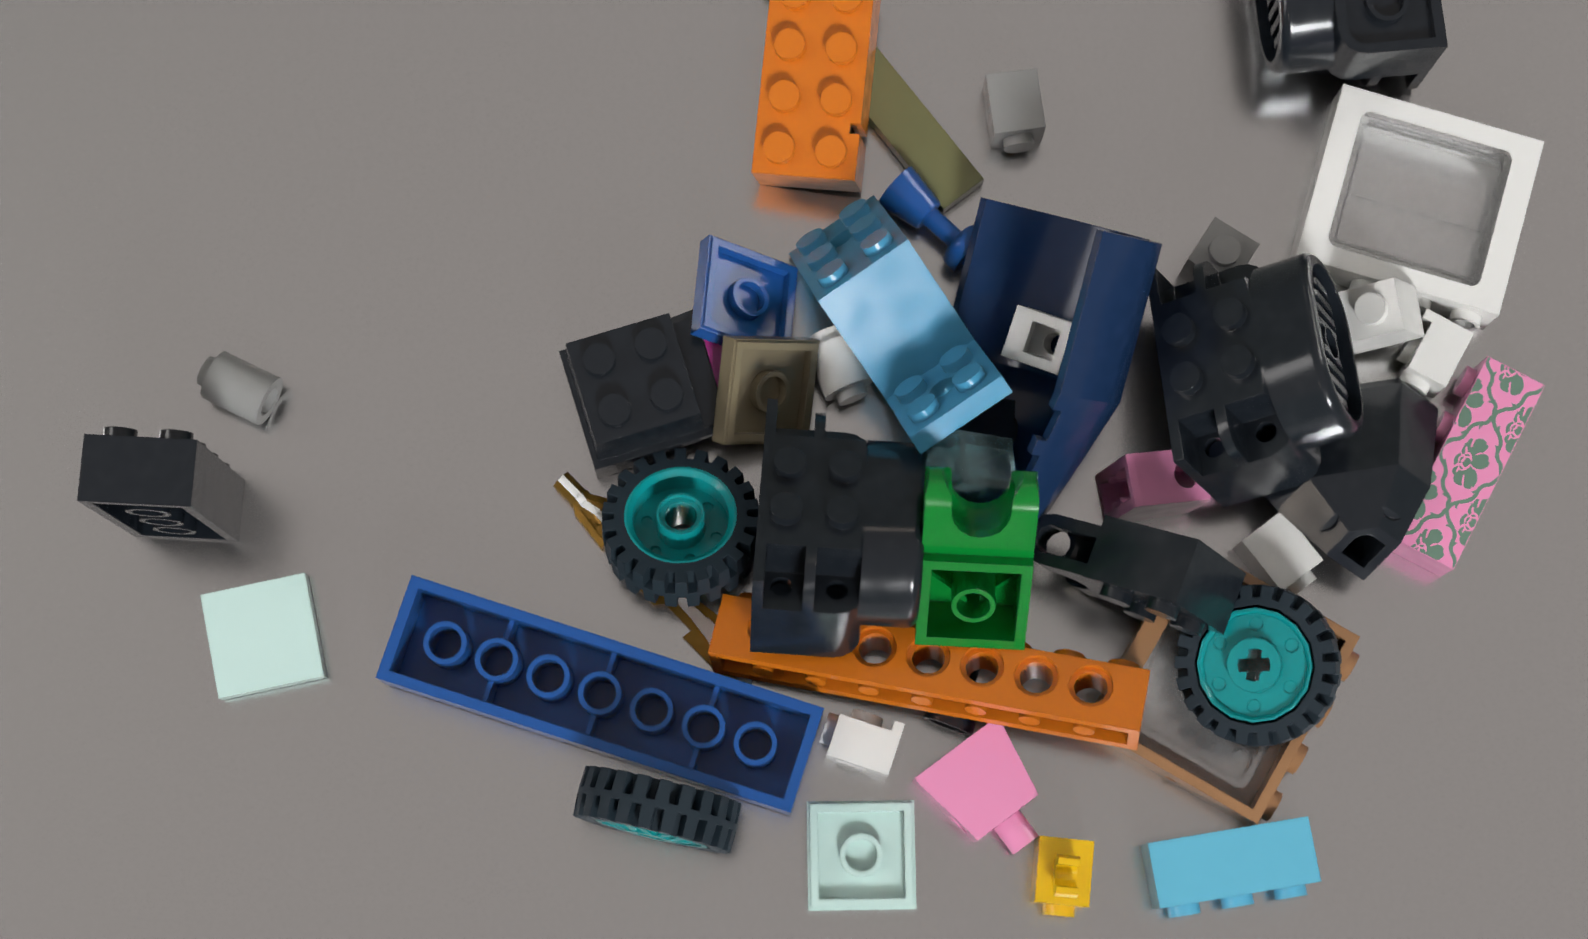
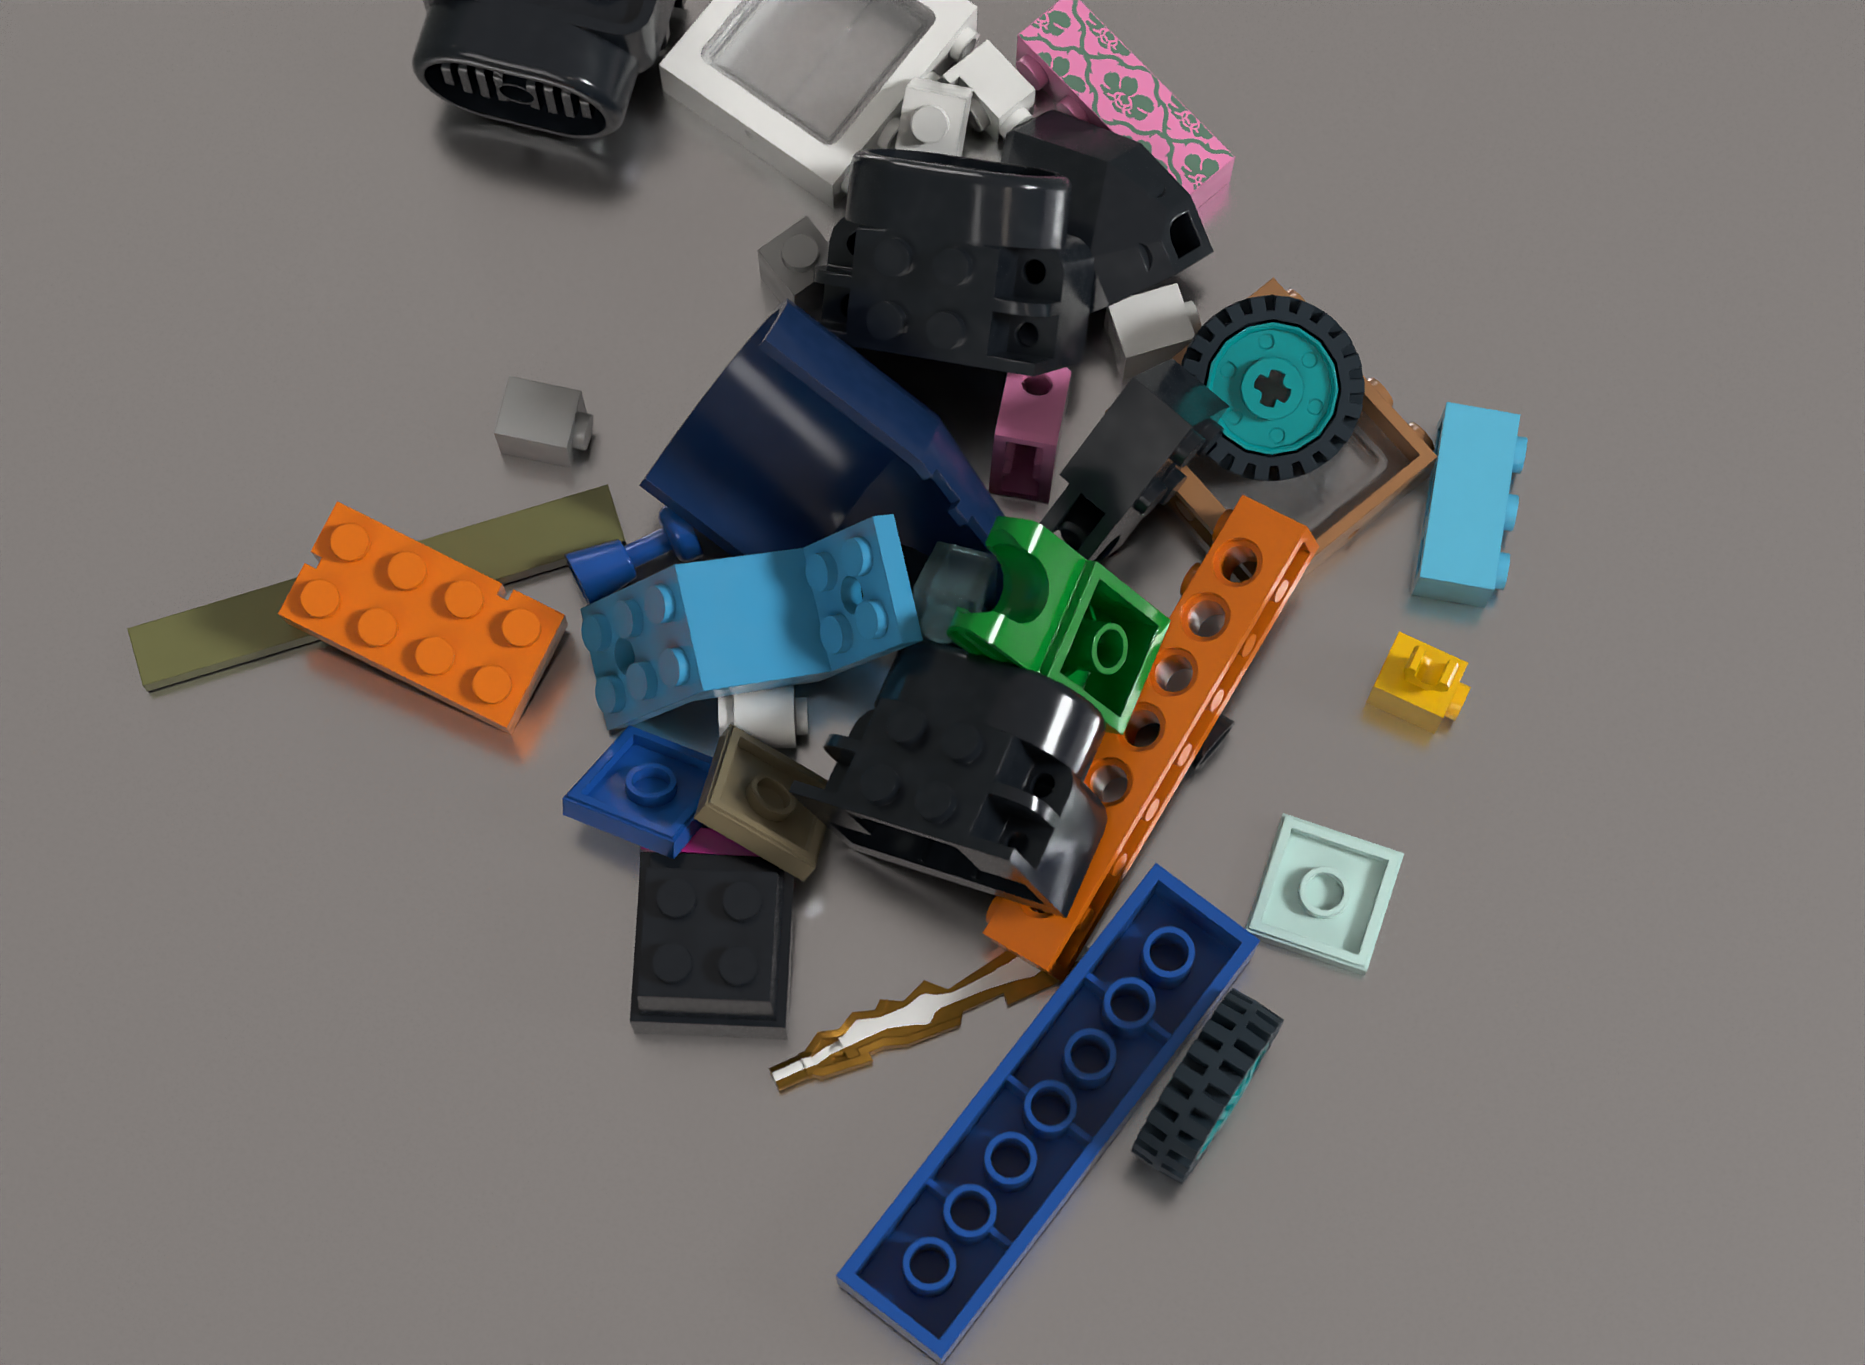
camera: 70 degrees left, 5 degrees down
wheel [602,448,759,607] -> none
white brick [819,709,905,779] -> none
bright pink torso [912,723,1039,855] -> none
white brick [1001,305,1072,375] -> none

